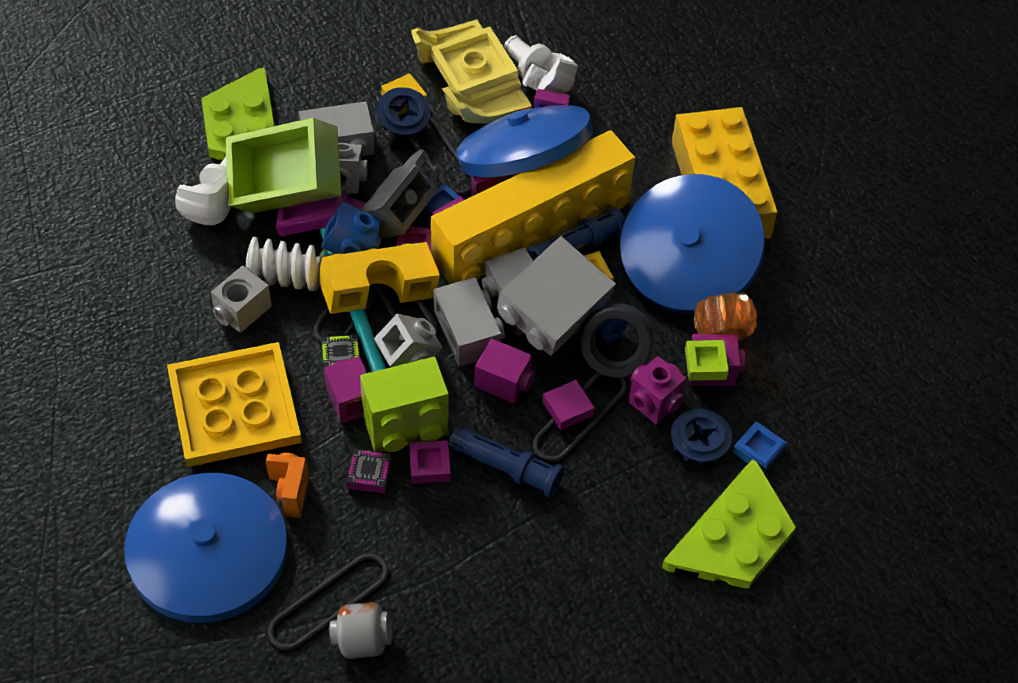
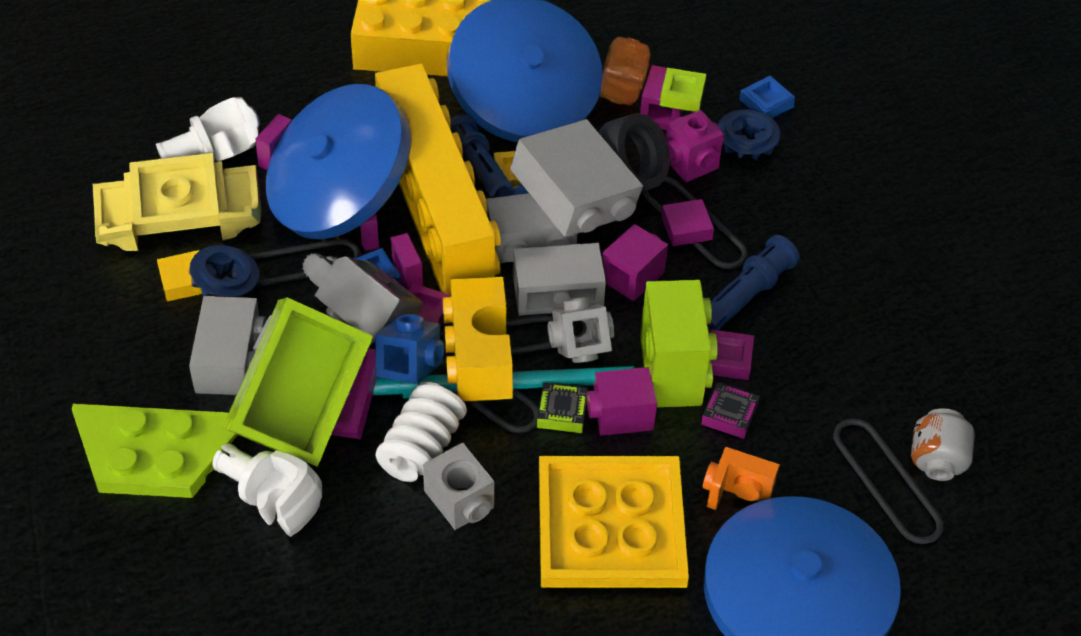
camera: 75 degrees left, 5 degrees down
lime wing [662,459,796,589] -> none

